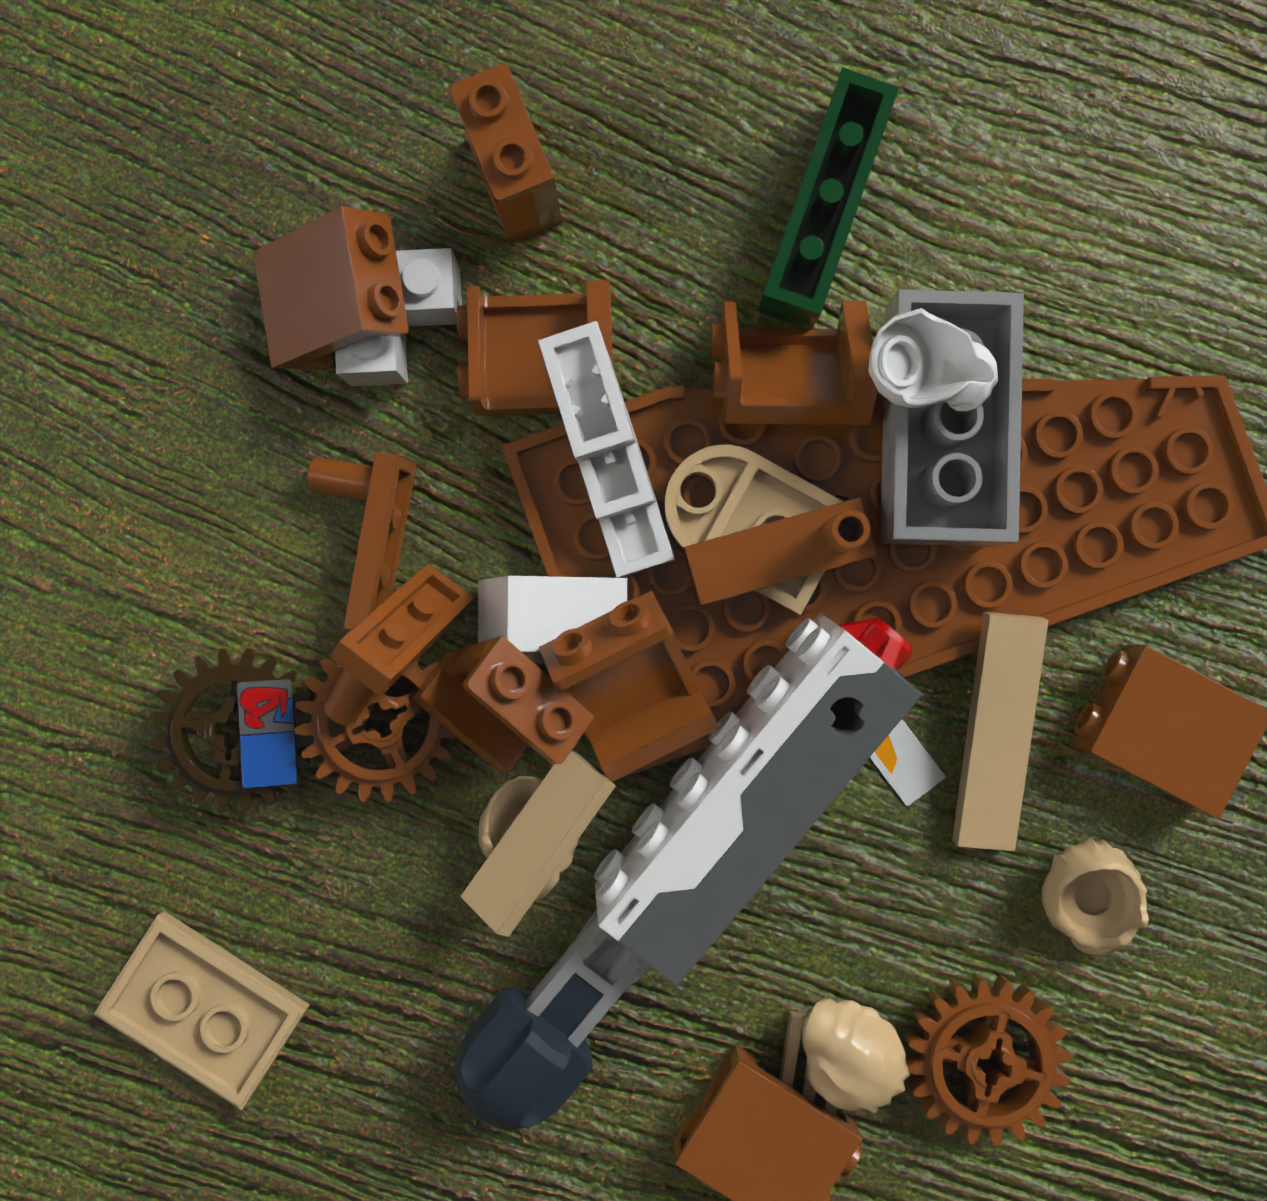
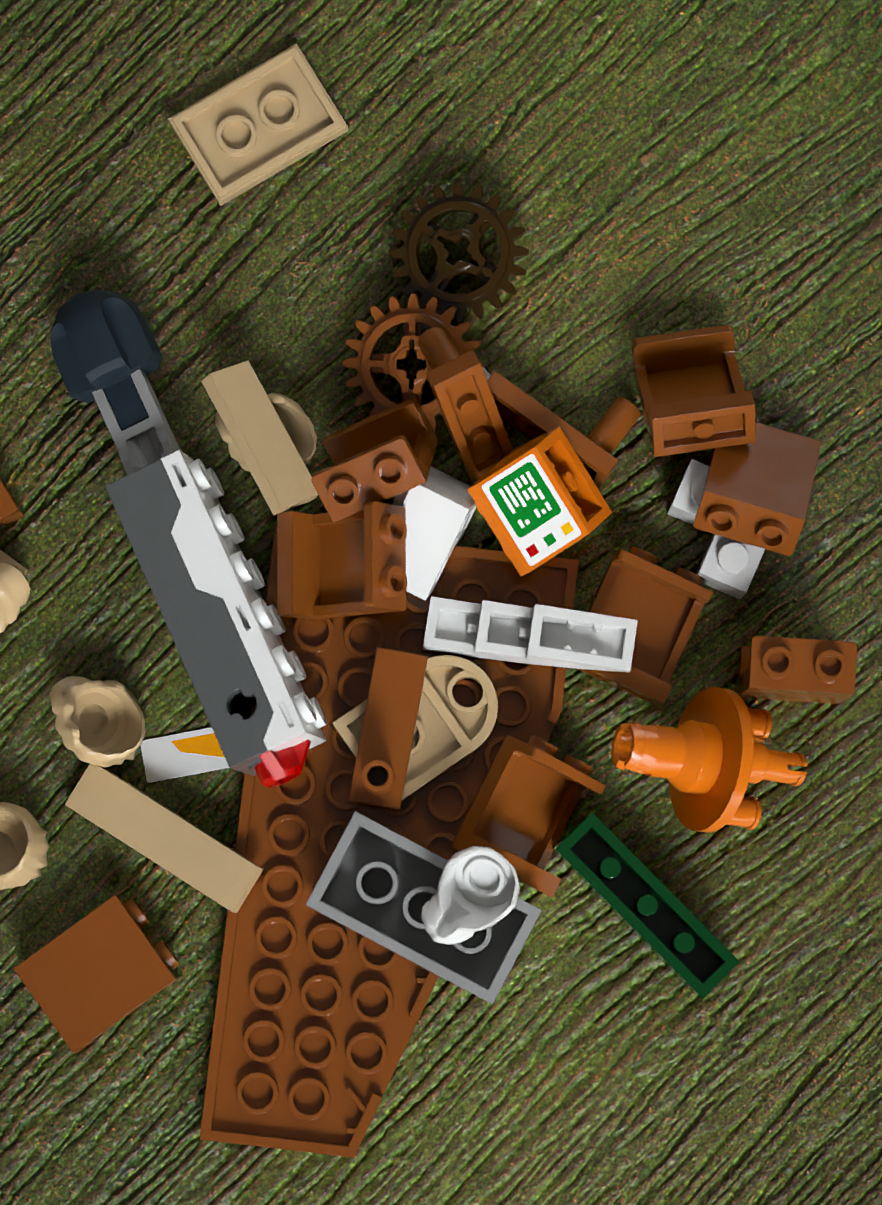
camera: 115 degrees right, 5 degrees down
sticker [237,679,297,788] -> none
none -> tan hair [50,676,147,768]
none -> slope [467,426,612,576]
none -> orange piece [611,687,807,833]
none -> dark orange panel [632,325,756,457]

